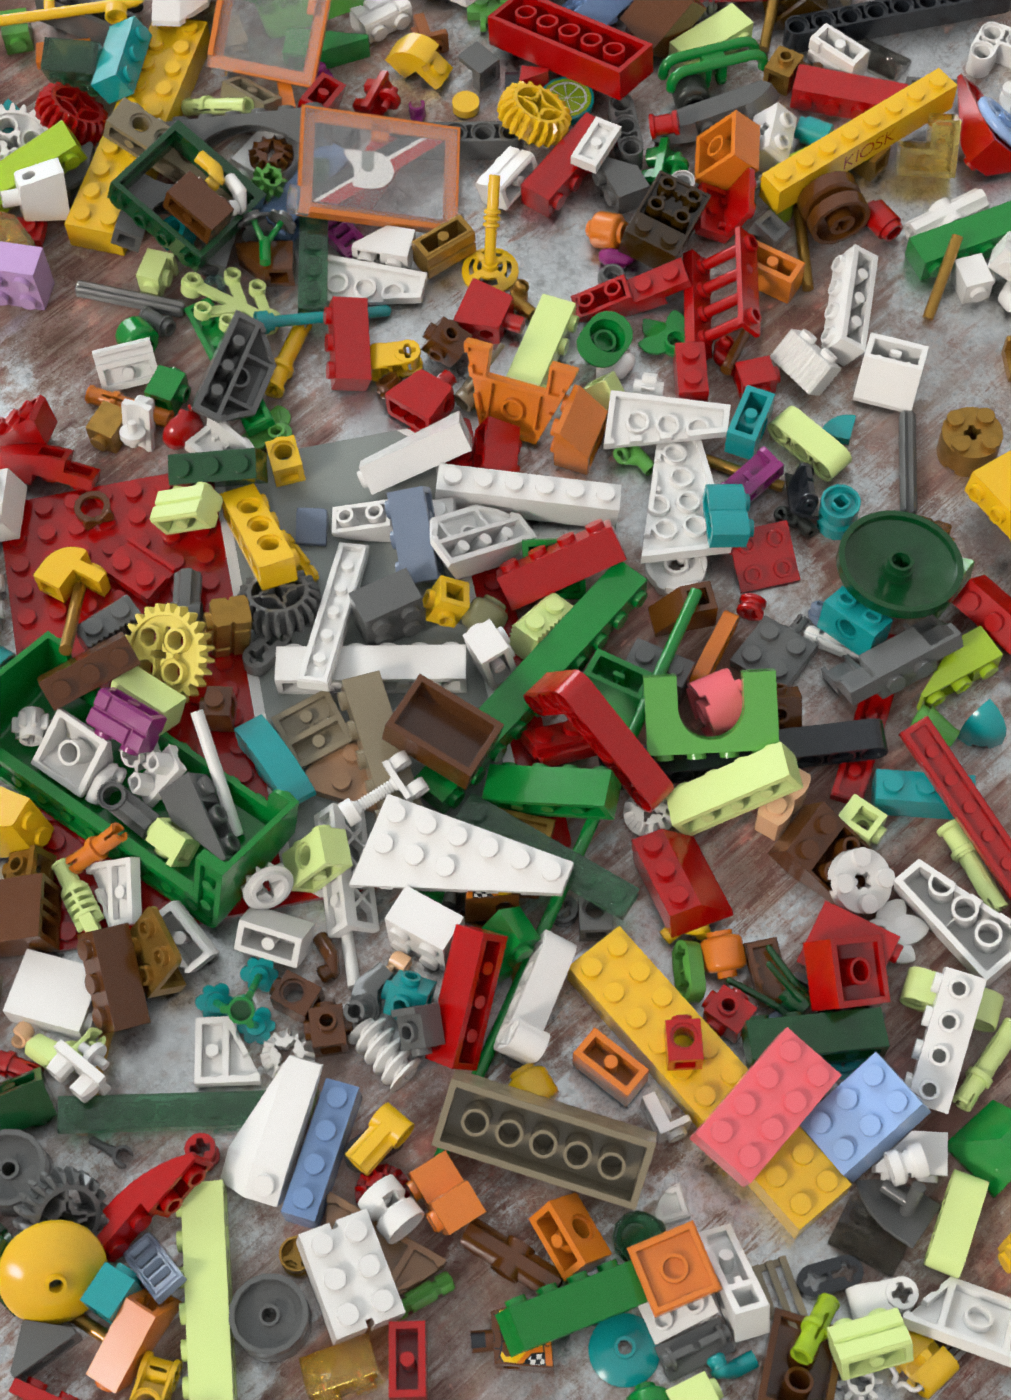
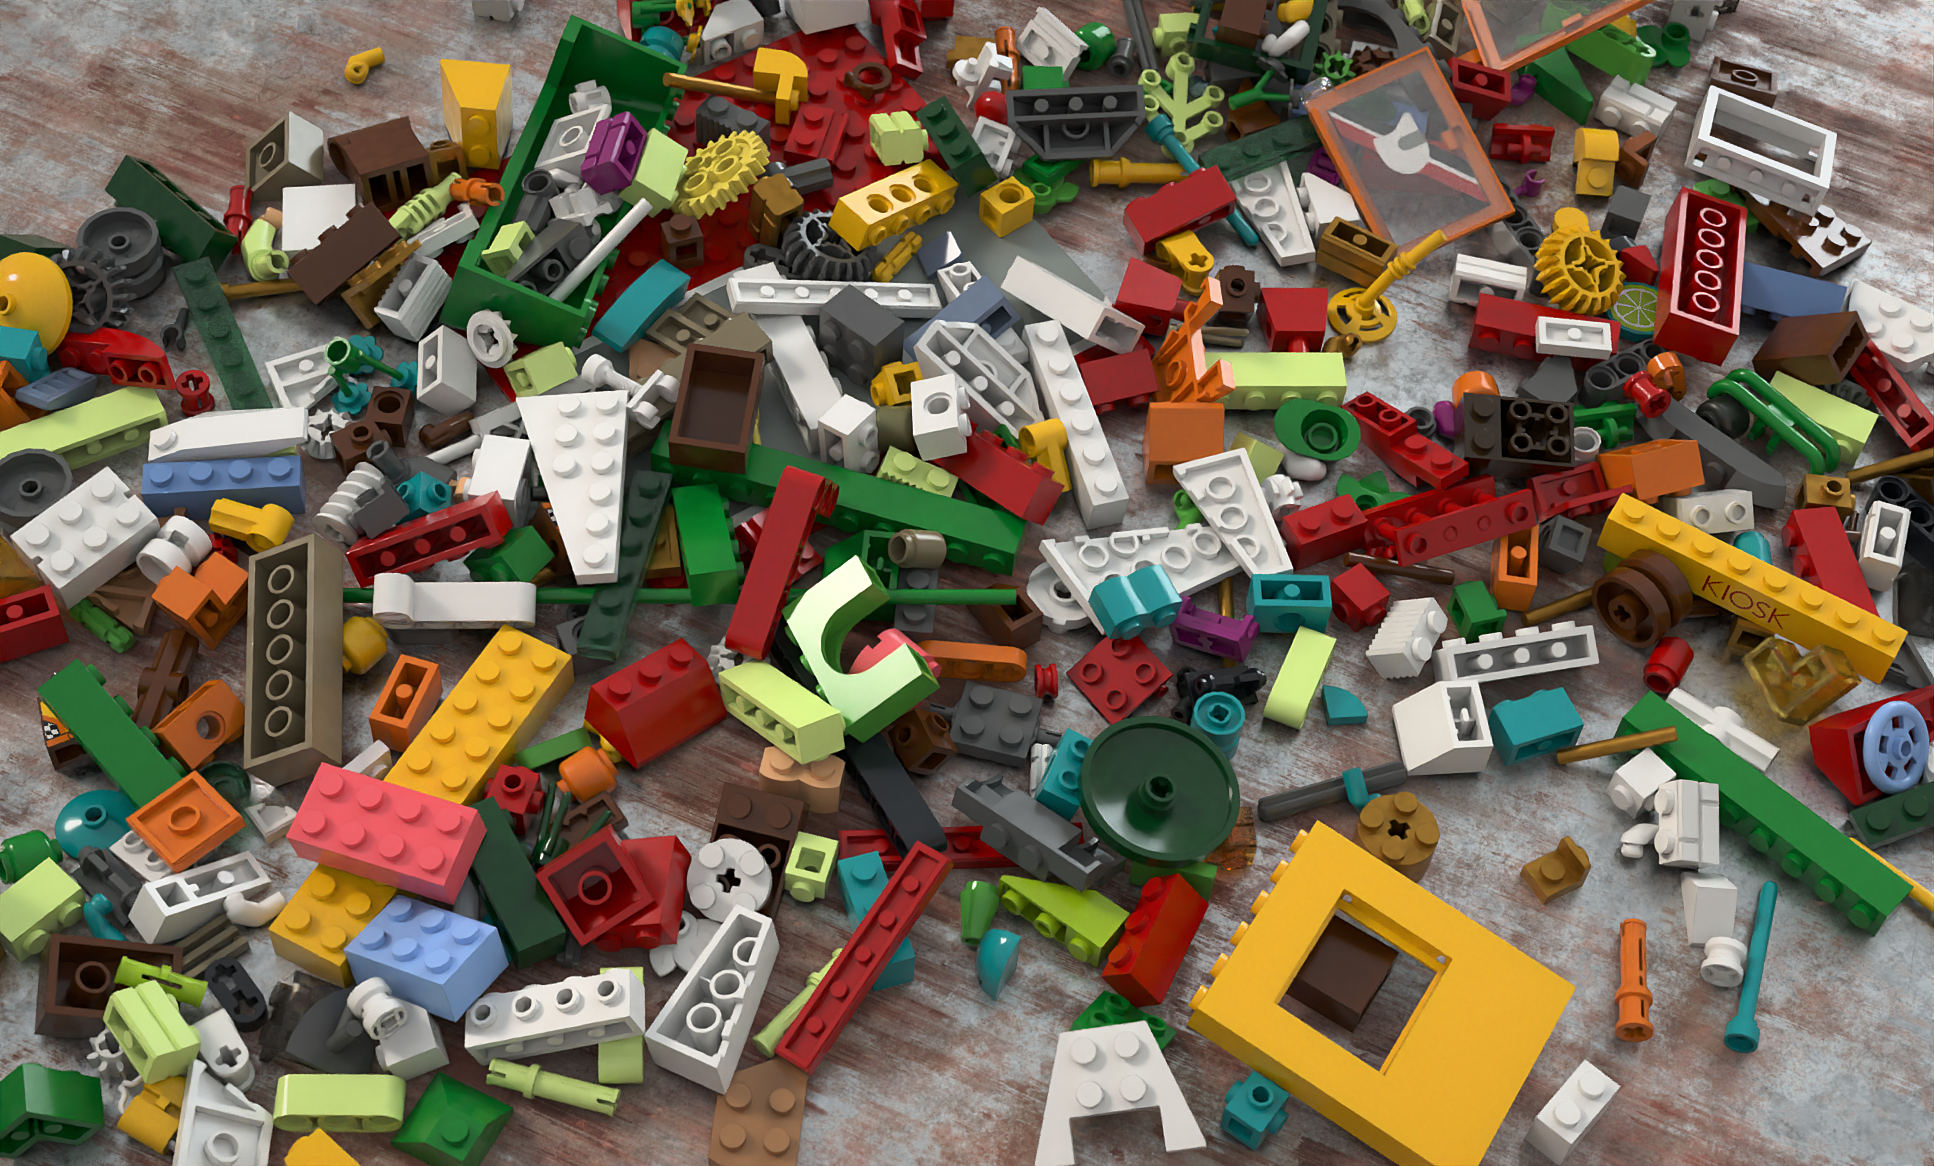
camera: 60 degrees right, 10 degrees down
reddish brown brick [37,631,141,711] -> none
white hips [46,1039,112,1103] -> none
red brick [664,1014,704,1071] -> none
none -> white arm [223,891,287,927]
none -> dark tan brick [888,529,947,569]
none -> white brick [911,373,972,461]
none -> yellow piece [1018,418,1073,493]
none -> teal arm [1341,767,1381,814]
none -> green brick [1447,580,1507,644]
none -> teal brick [1488,687,1584,766]
none -> orange beam [1646,352,1686,402]

